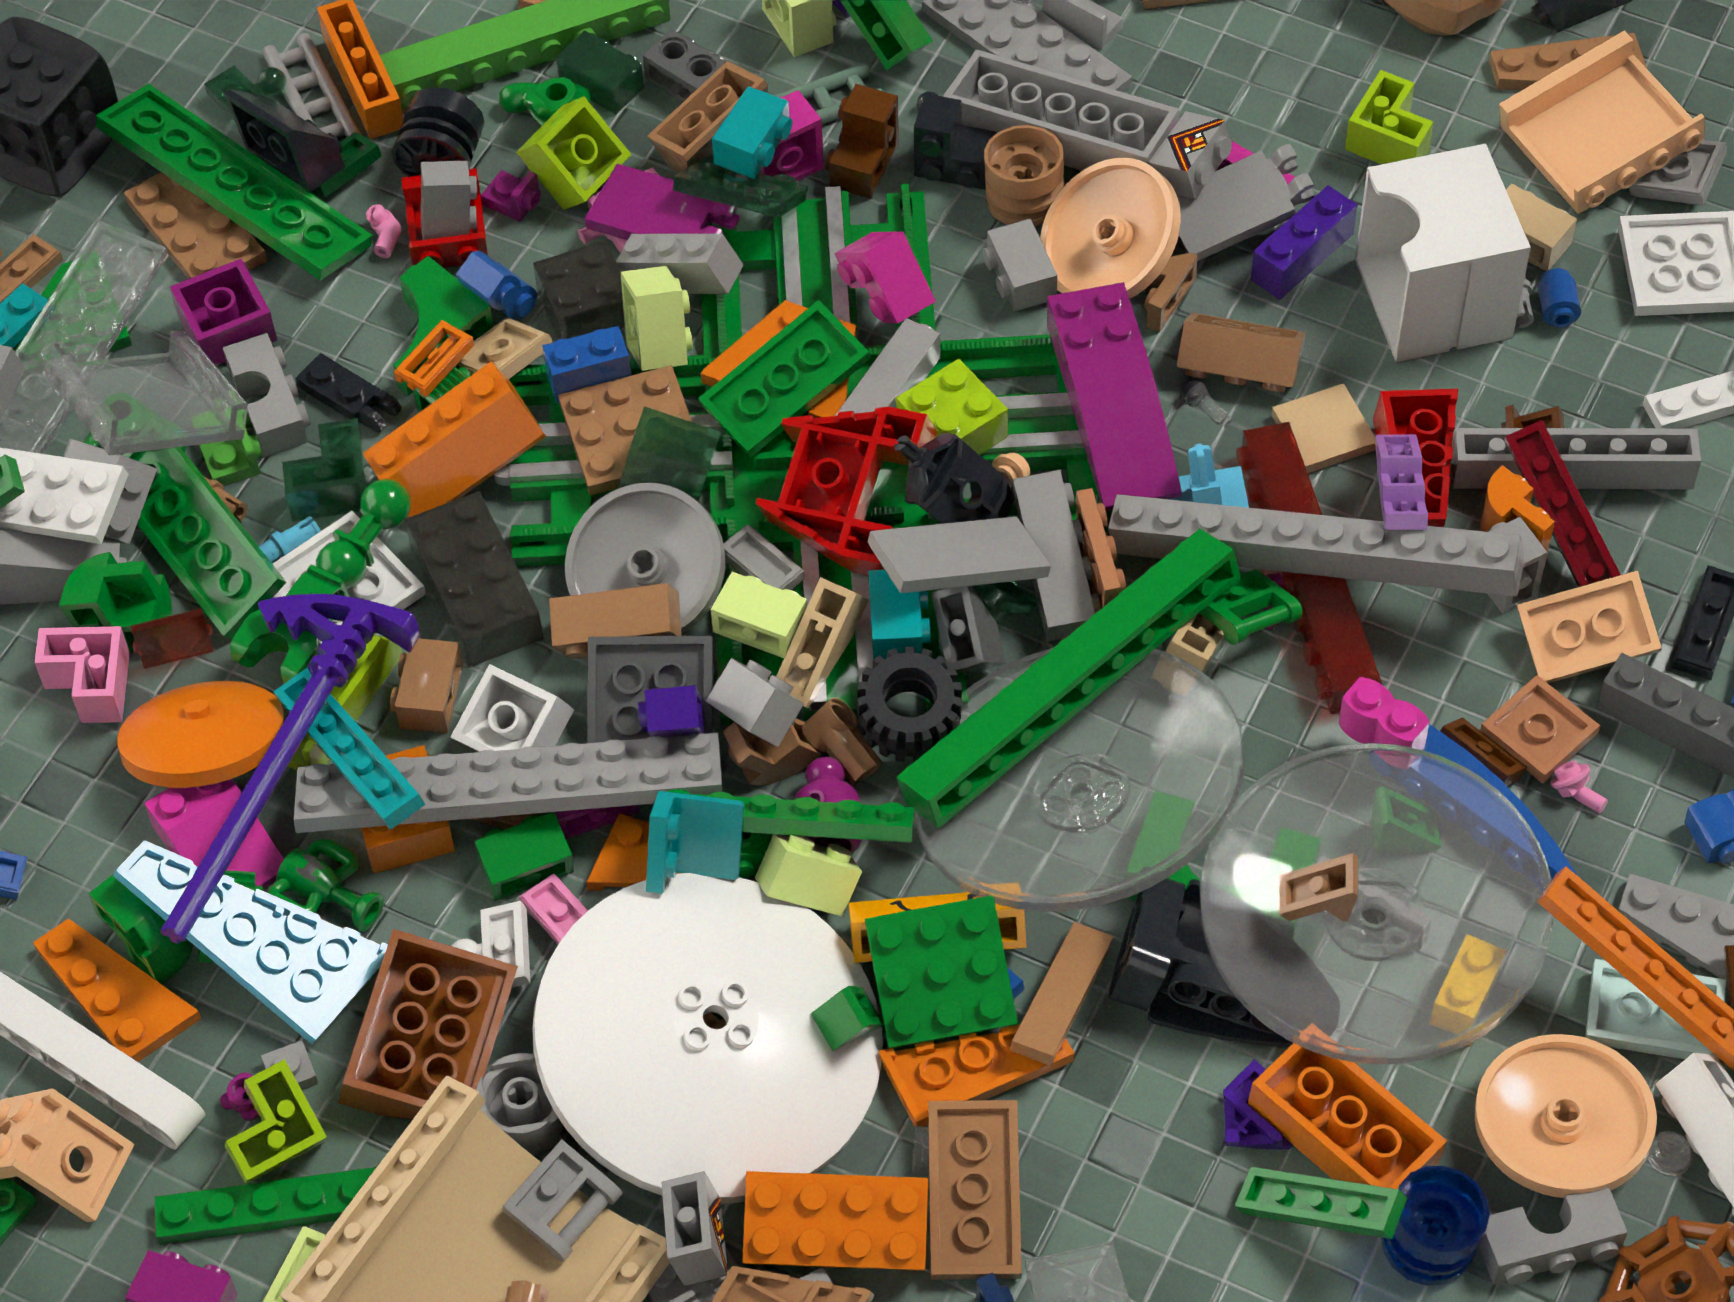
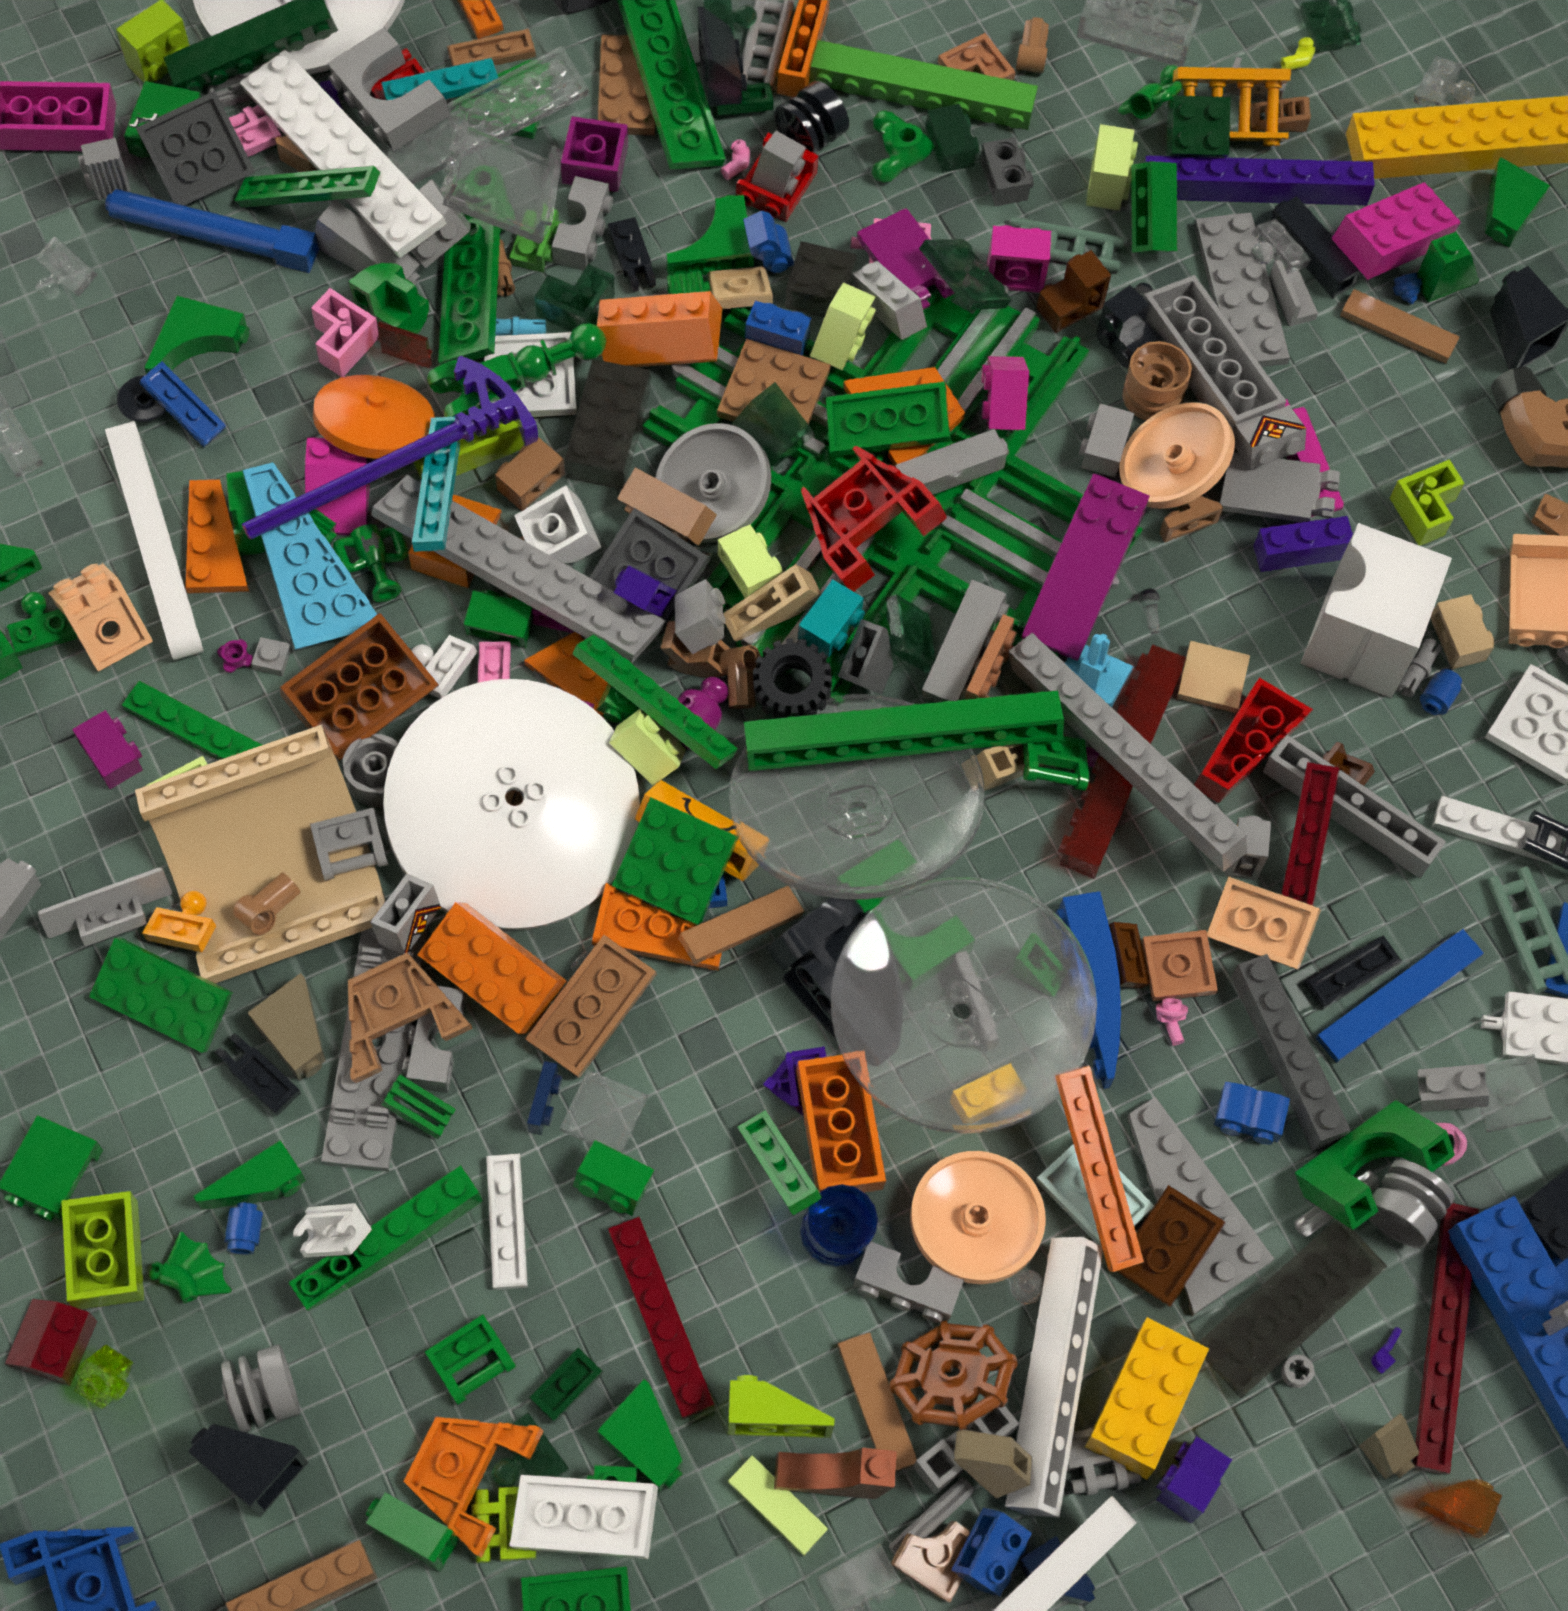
camera: 30 degrees right, 10 degrees up
lime brick [225,1059,327,1184] -> none
orange tile [394,320,474,397] -> none
magenta bracket [481,170,541,222] -> none
lime brick [516,96,632,210] -> none
teal bracket [646,791,744,894] -> none
medium nougat slope [647,61,768,178] -> none
teal brick [712,86,793,179] -> none
light grey tile [724,524,805,590] -> none
green slope [811,986,884,1051] -> none
light grey tile [868,517,1051,593] -> none
black plate [894,433,1015,524] -> none
lime brick [896,359,1008,455] -> none
light nougat plate [992,453,1030,484] -> none
medium nougat slope [1176,312,1306,392] -> none
medium nougat slope [1279,853,1358,922] -> none
dark pink brick [1338,677,1430,768] -> none
medium lavender slope [1375,434,1428,530] -> none
orange brick [1479,465,1555,567] -> none

